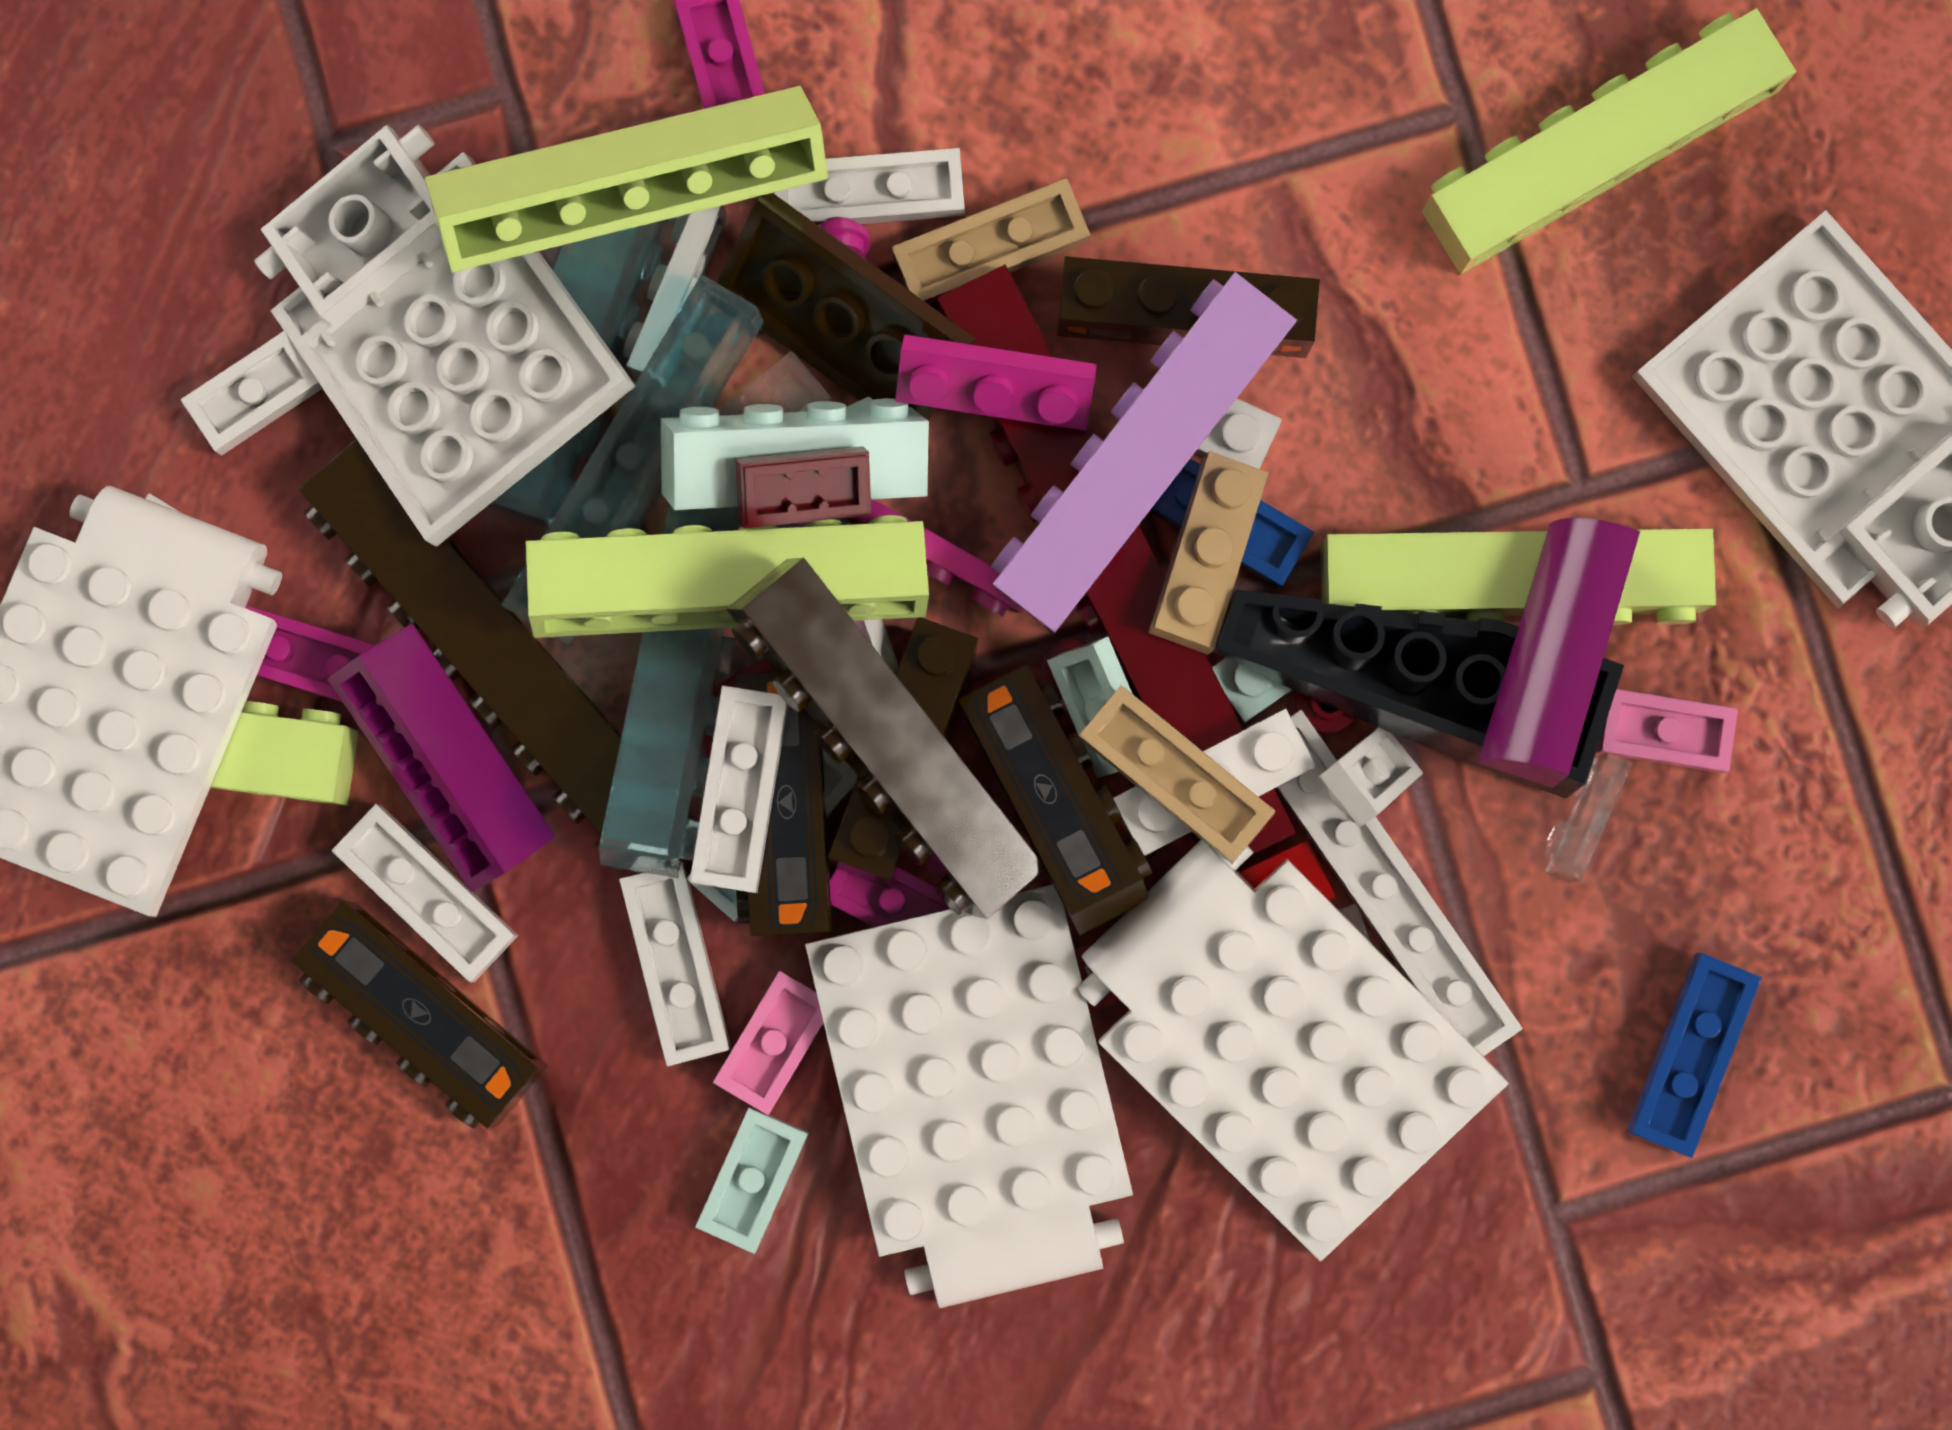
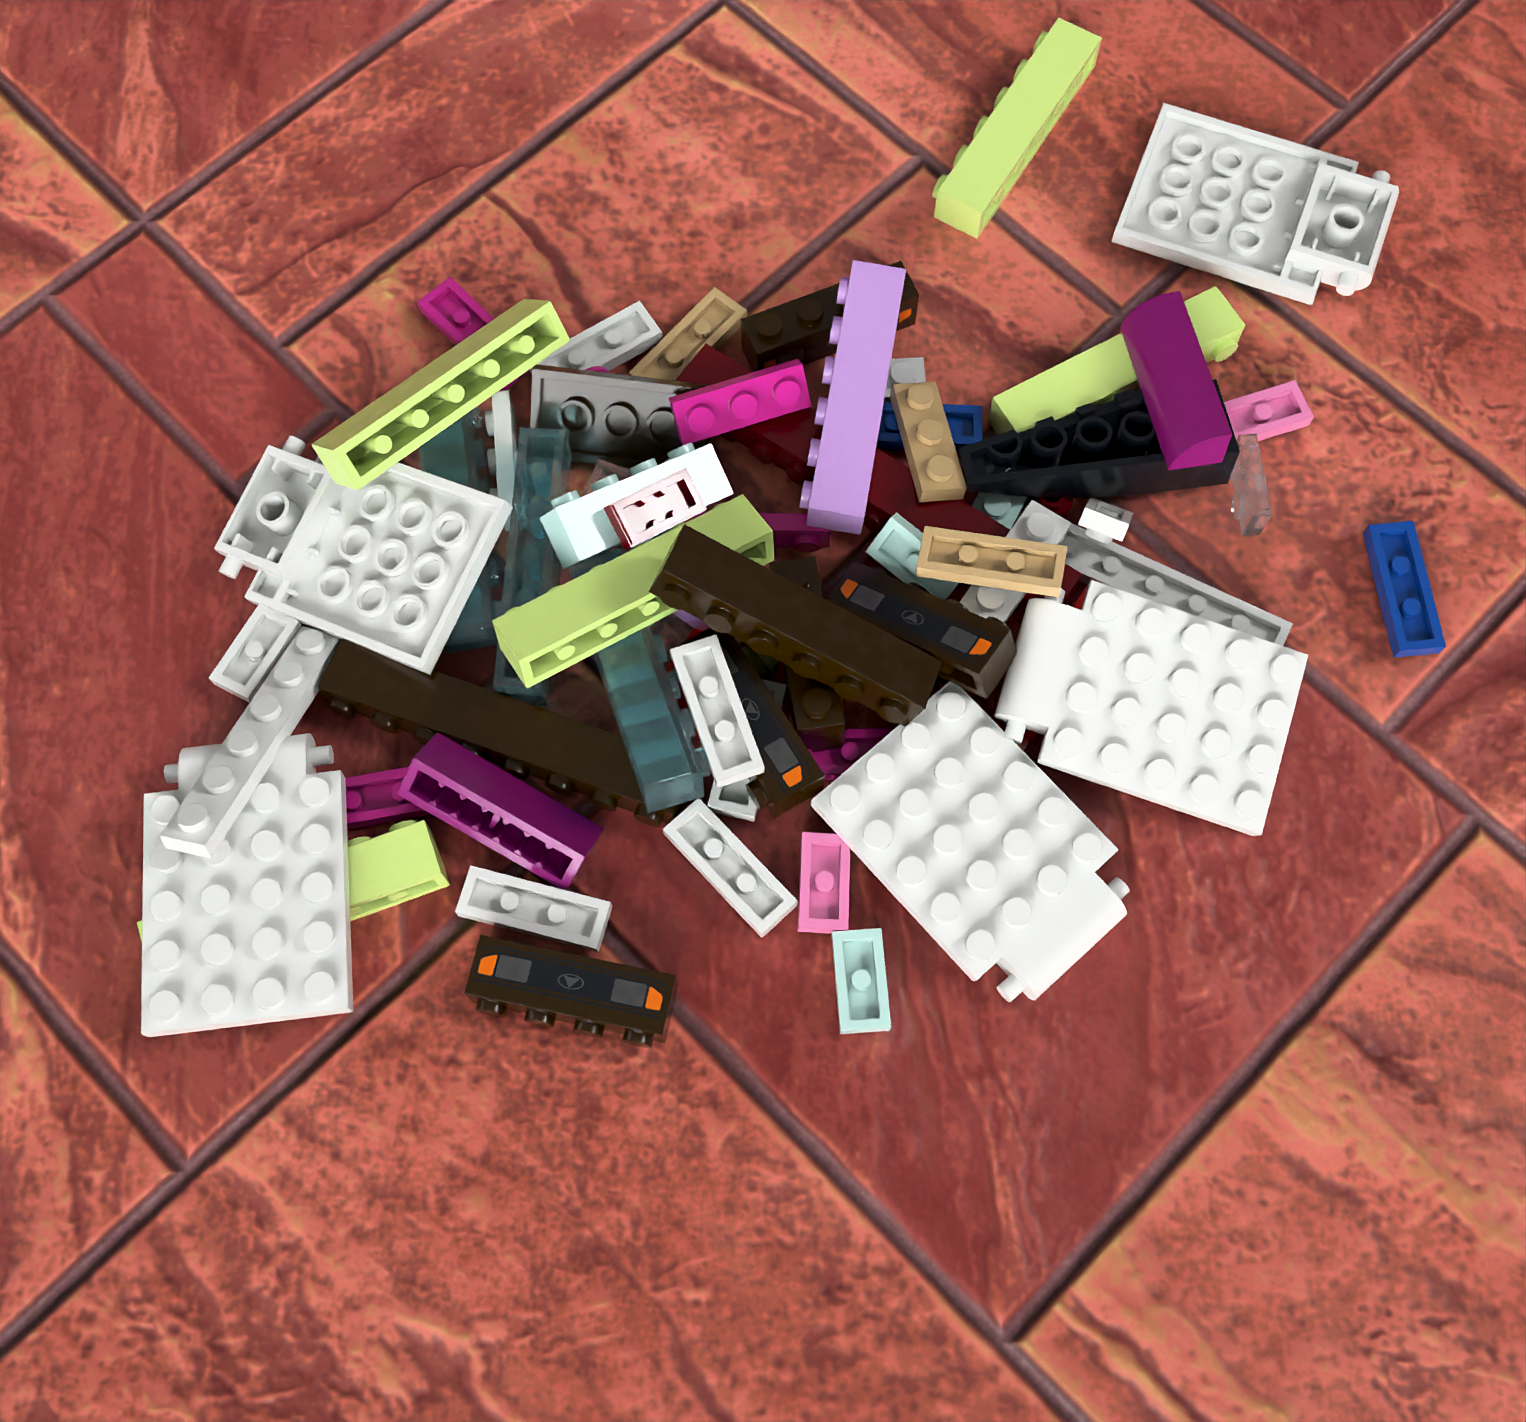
camera: 30 degrees left, 15 degrees down
none -> white plate [160,626,341,858]

